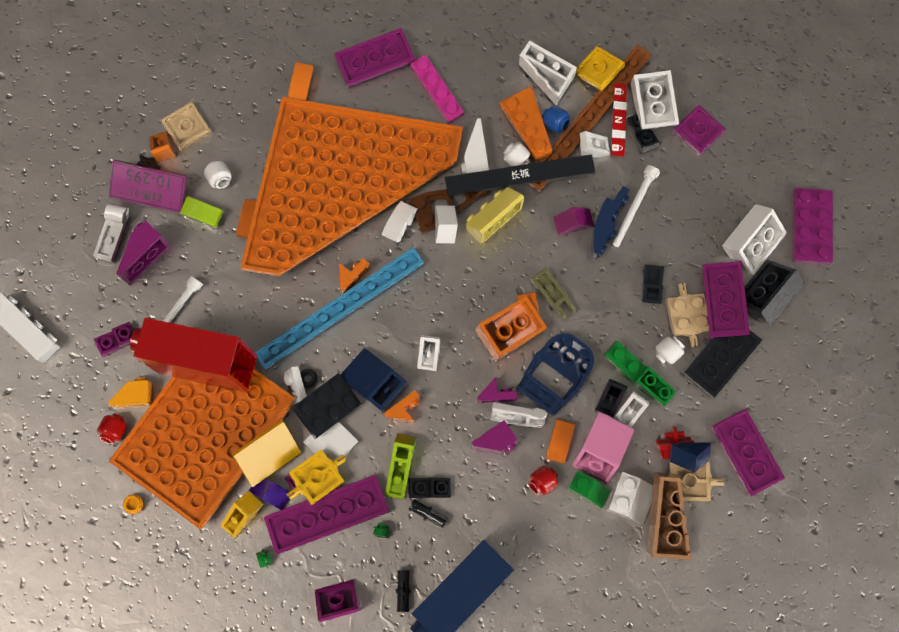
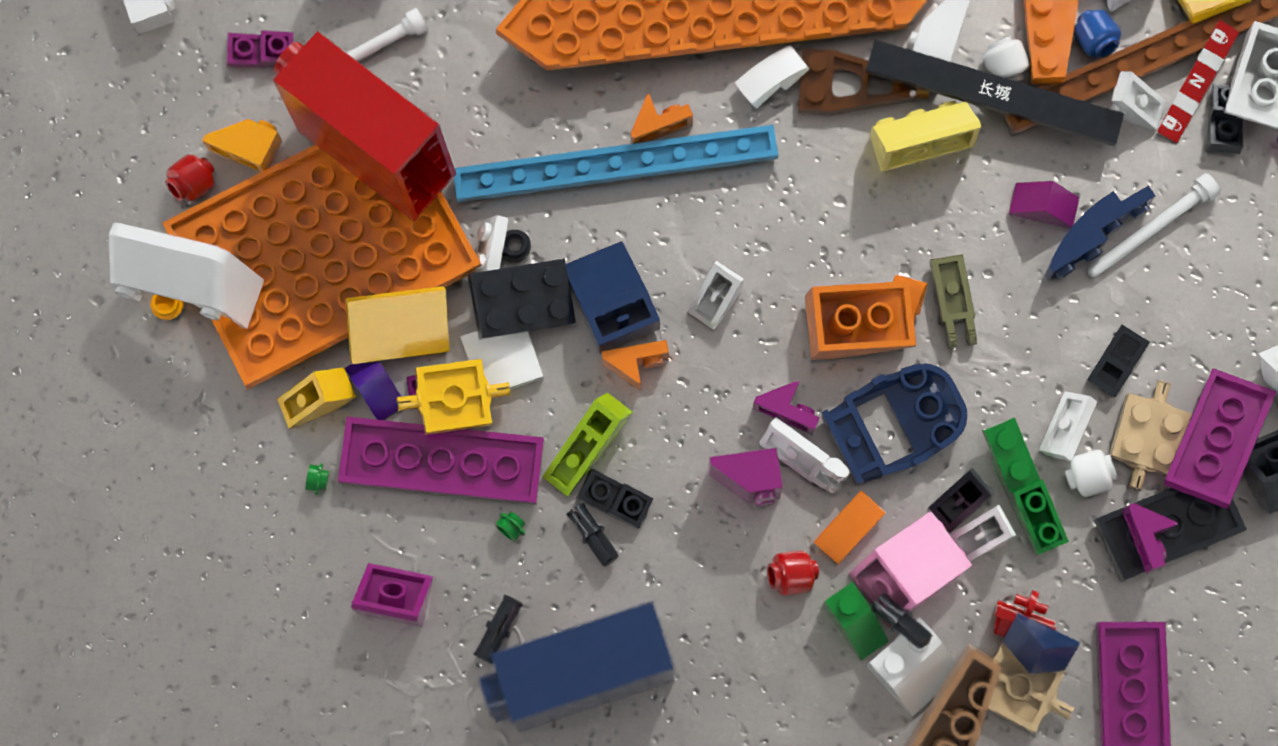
camera: 30 degrees right, 0 degrees up
white slope [435,206,458,243] -> none
none -> white windscreen [108,223,264,329]
none -> black axle [871,593,933,649]
none -> white plate [1039,391,1097,461]
none -> magenta slope [1122,503,1178,574]

